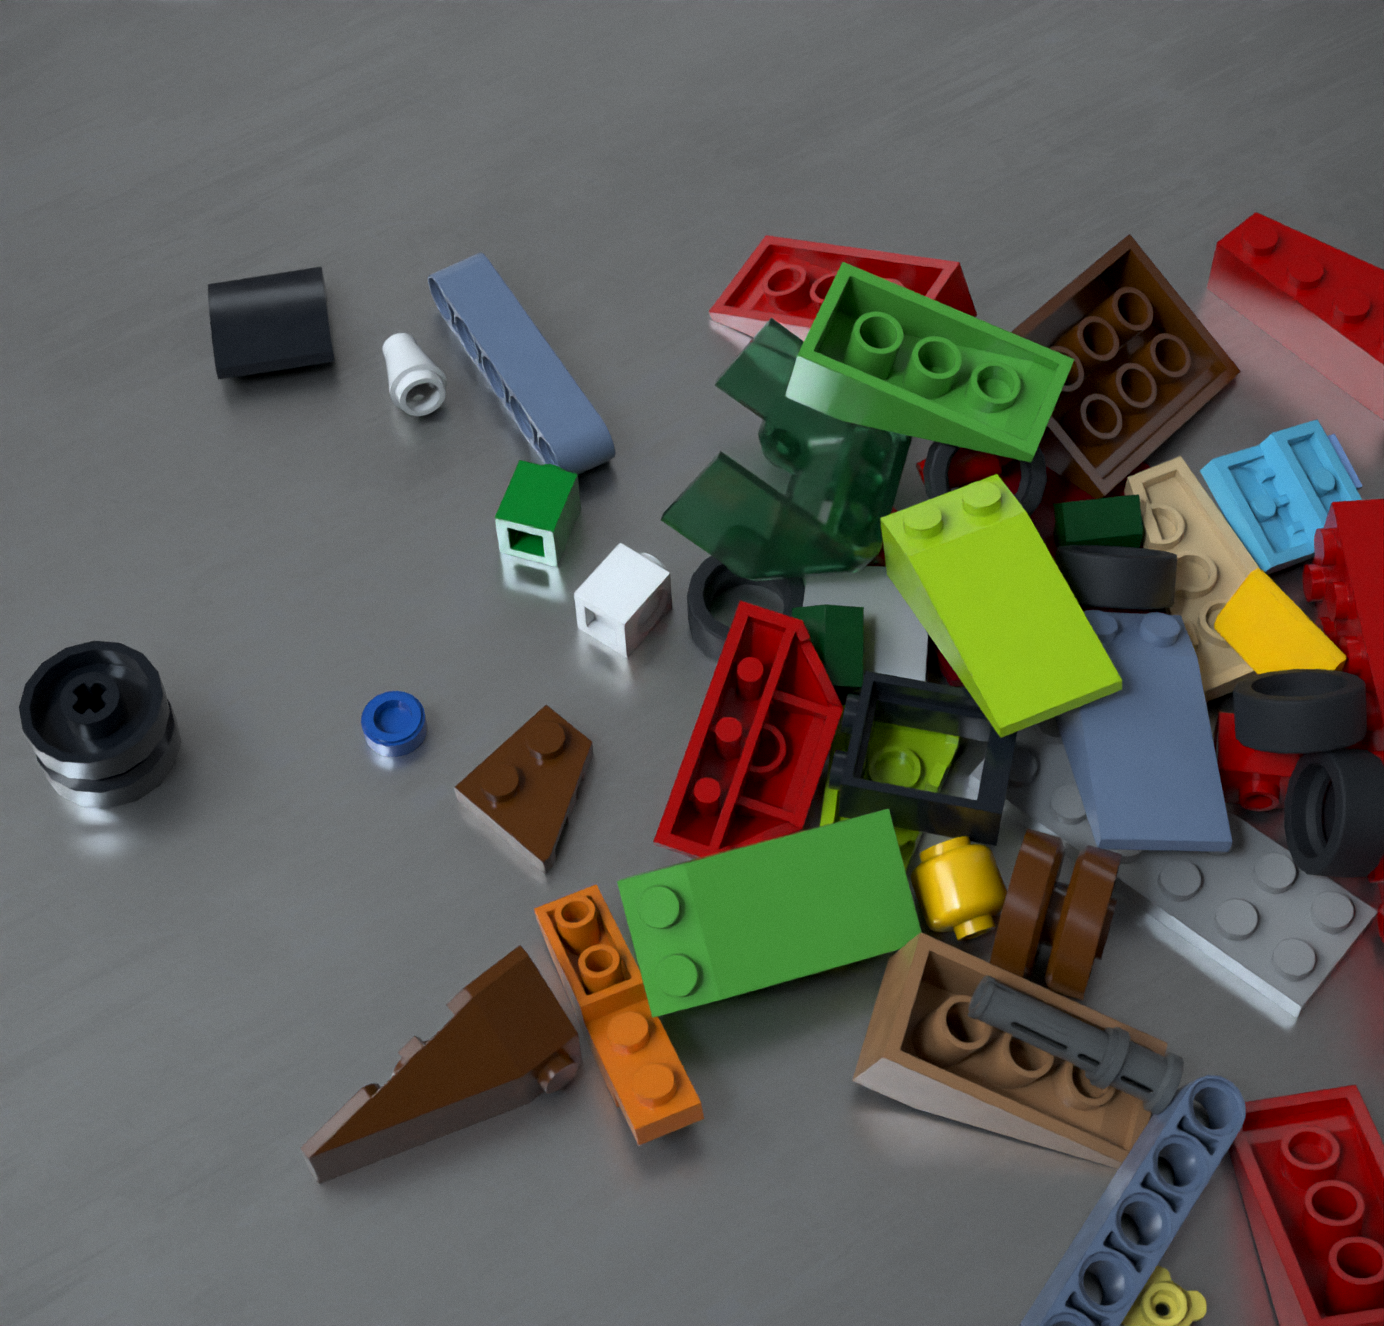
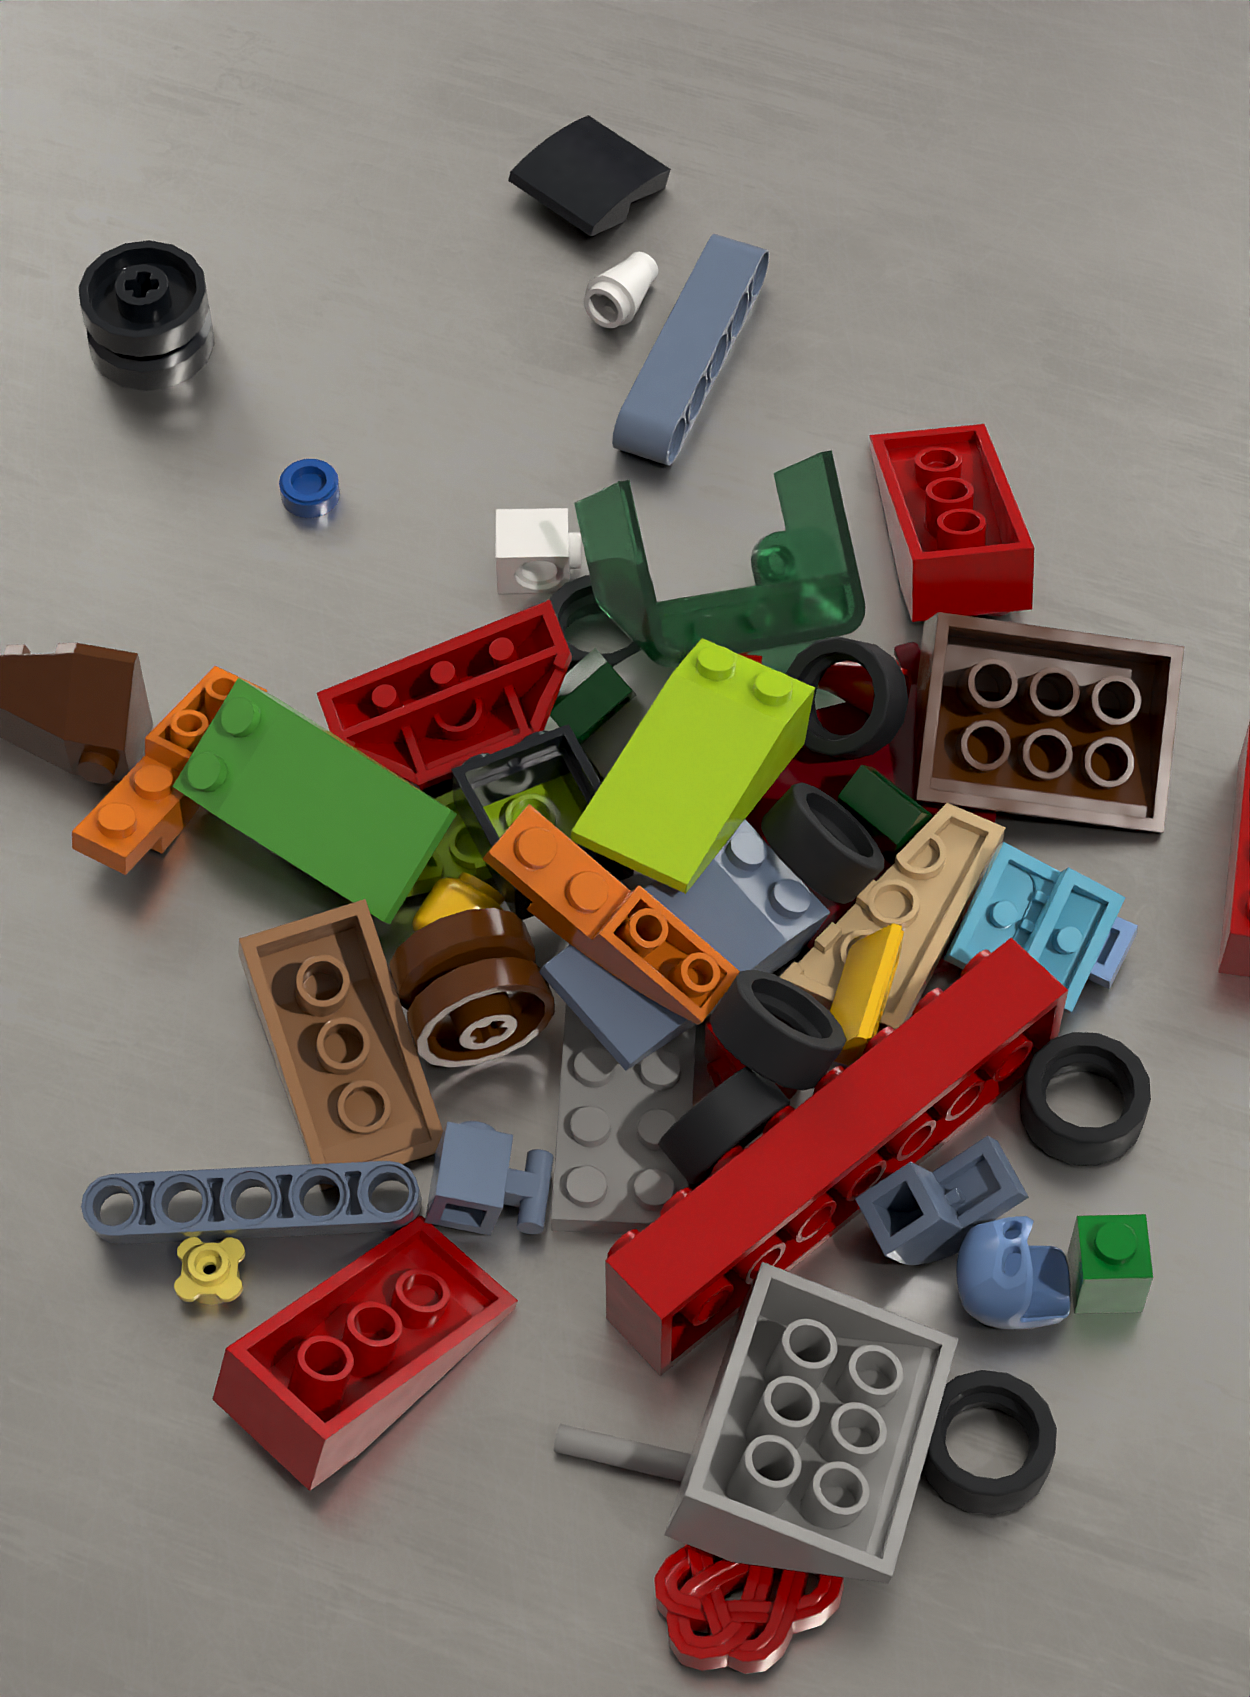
camera: 50 degrees right, 0 degrees up
reddish brown wing [454,704,594,875] -> none
green brick [494,460,581,567] -> none
bright green slope [785,262,1075,462] -> none
dark grey pin [968,975,1184,1115] -> none
none -> sand blue brick [425,1121,554,1236]
none -> orange slope [482,804,740,1025]

